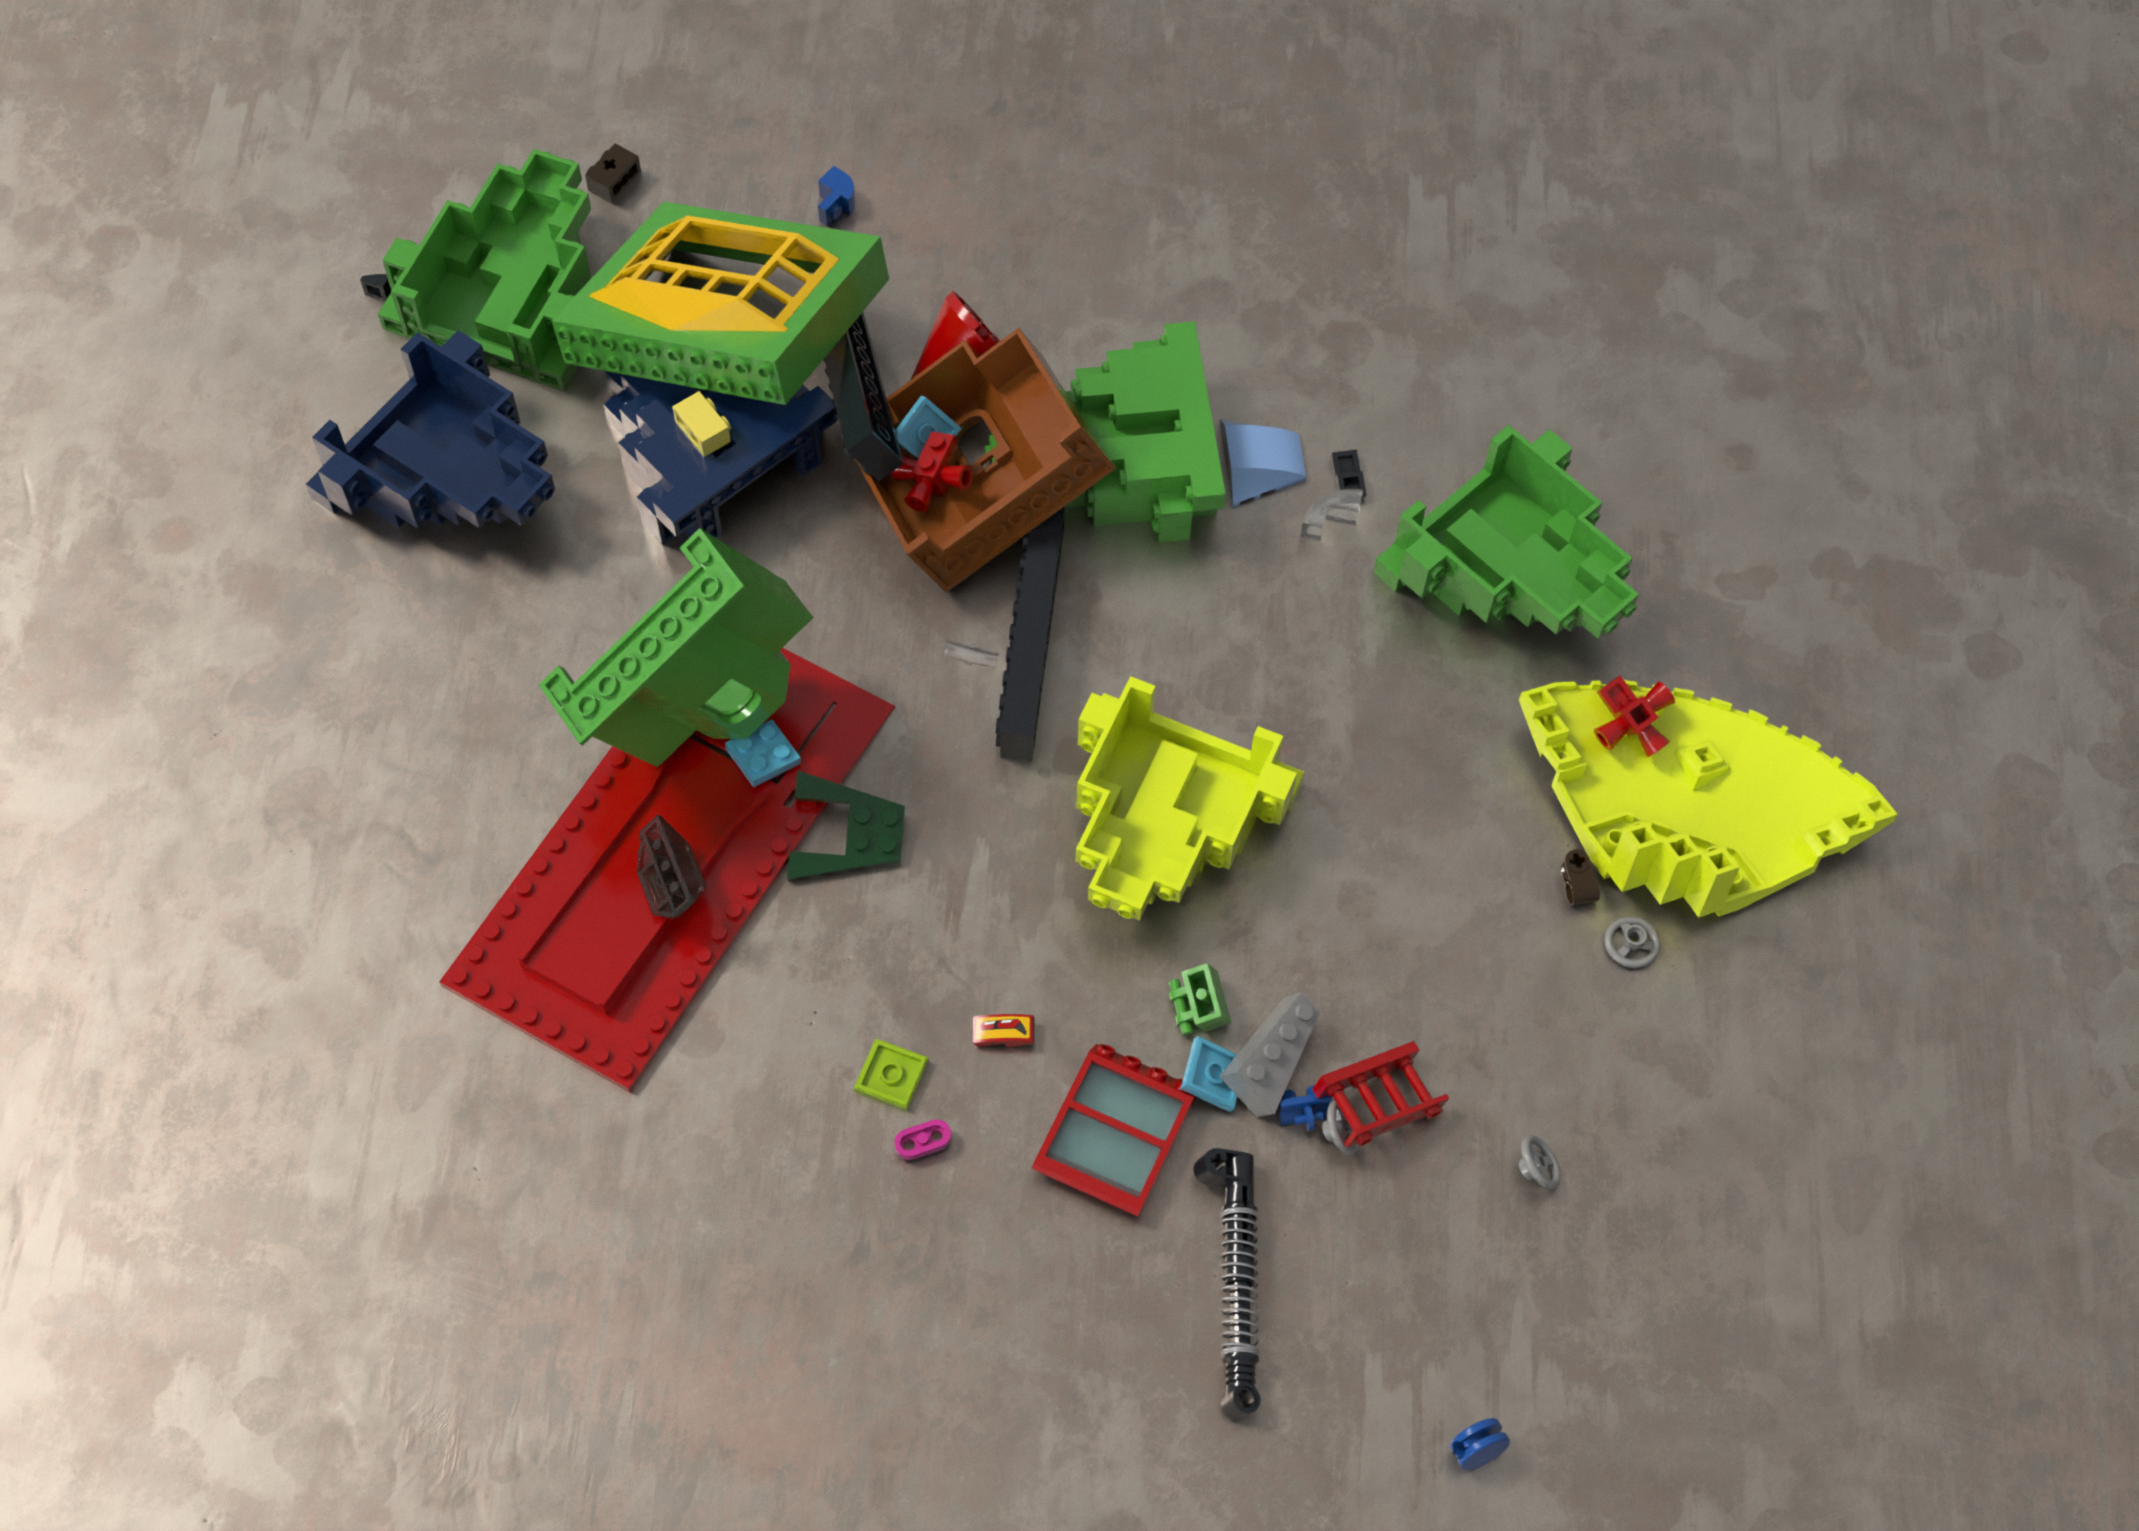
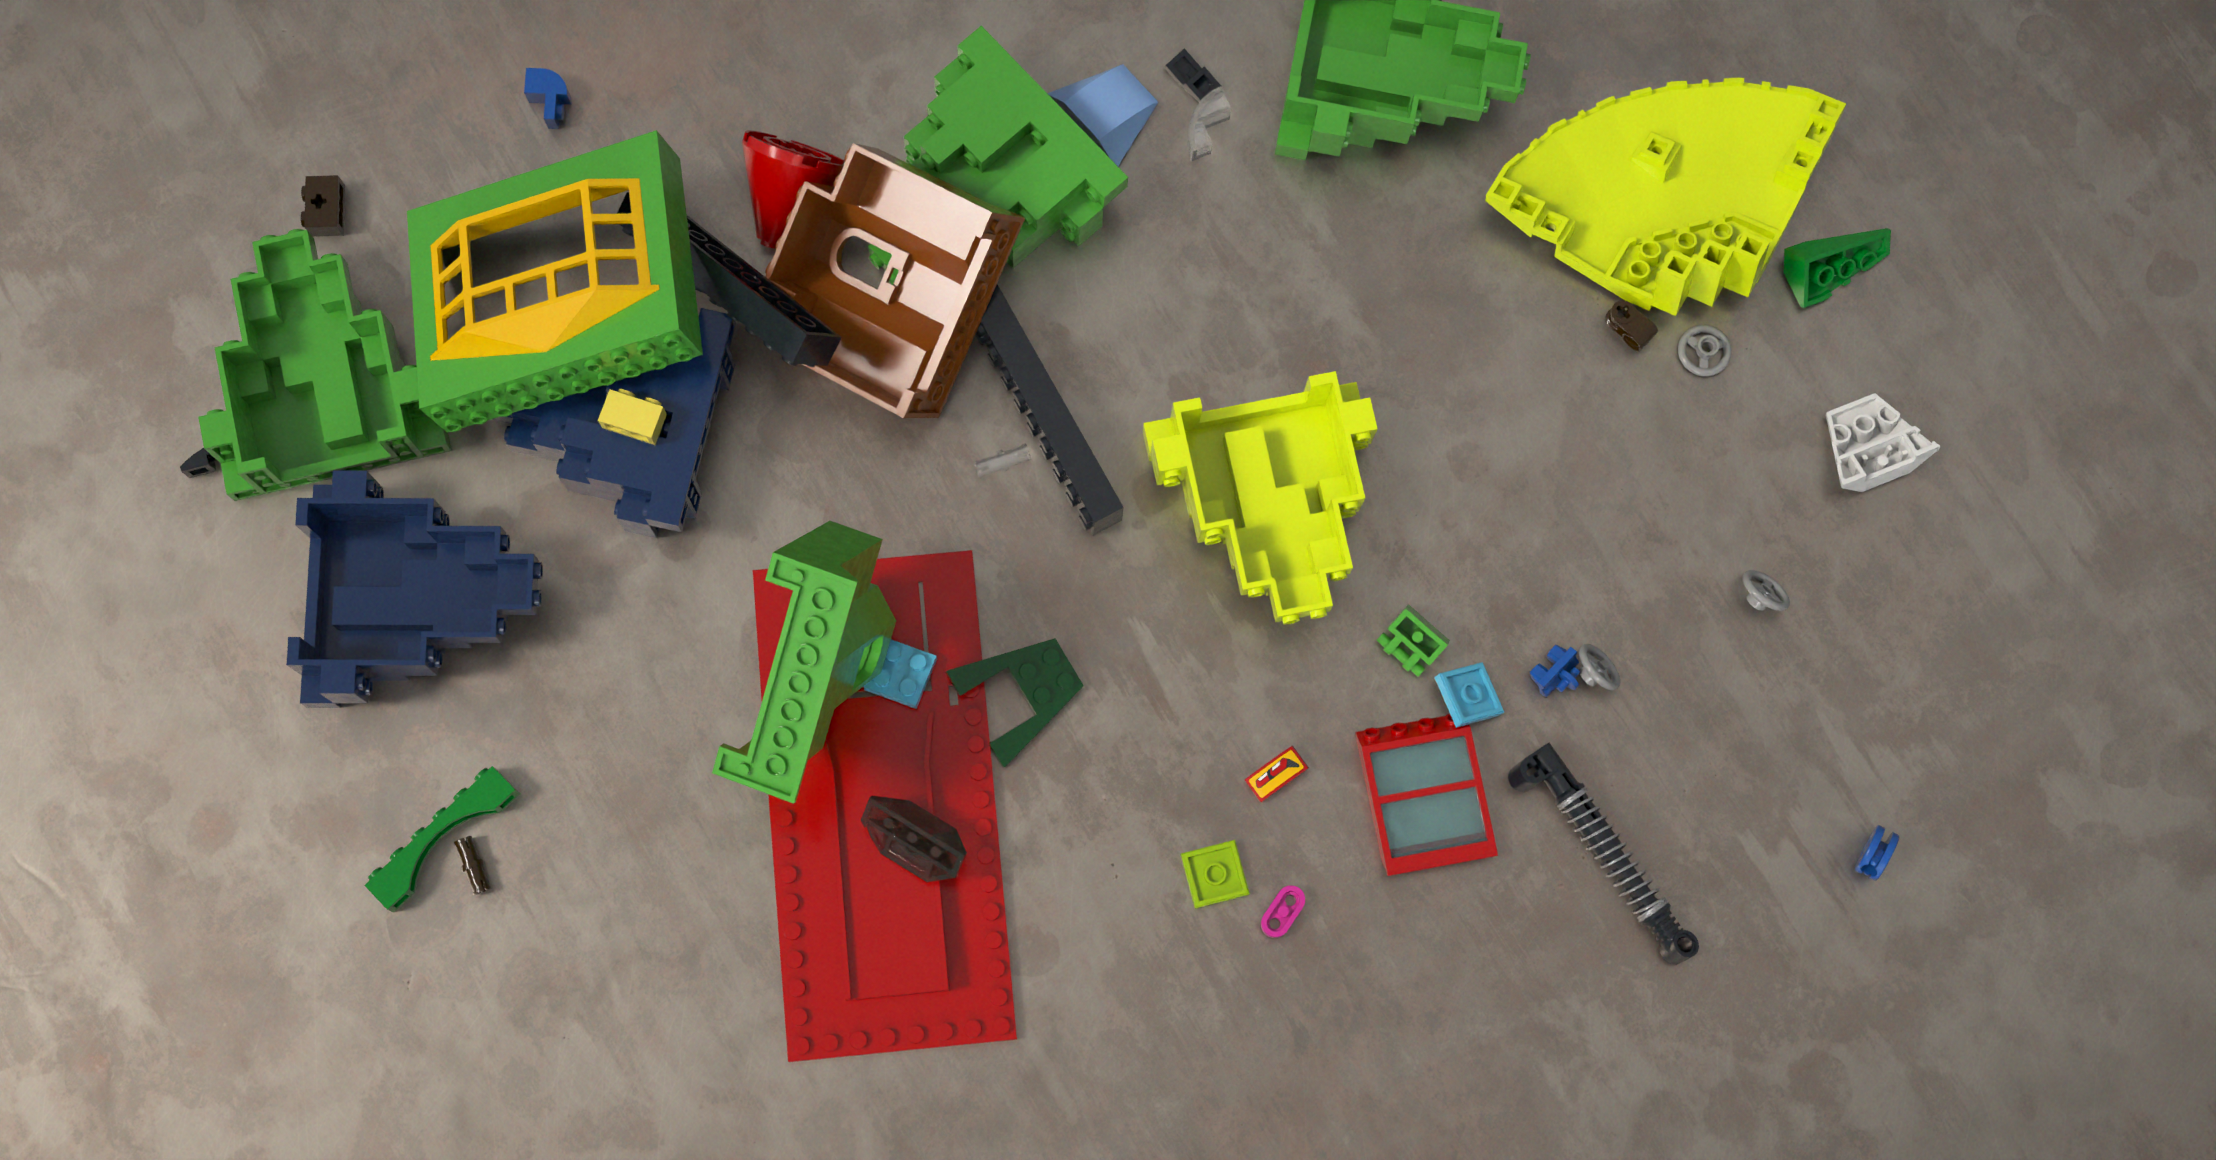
camera: 40 degrees left, 15 degrees up
red brick [892,432,973,512] -> none
medium azure plate [895,396,962,460] -> none
light grey wedge [1219,992,1320,1117] -> none
red fence [1312,1041,1449,1148] -> none
red brick [1594,675,1675,757] -> none
none -> green arch [364,766,520,912]
none -> dark brown pin [454,836,491,895]
none -> green wedge [1784,228,1891,308]
none -> white wedge [1826,393,1940,492]

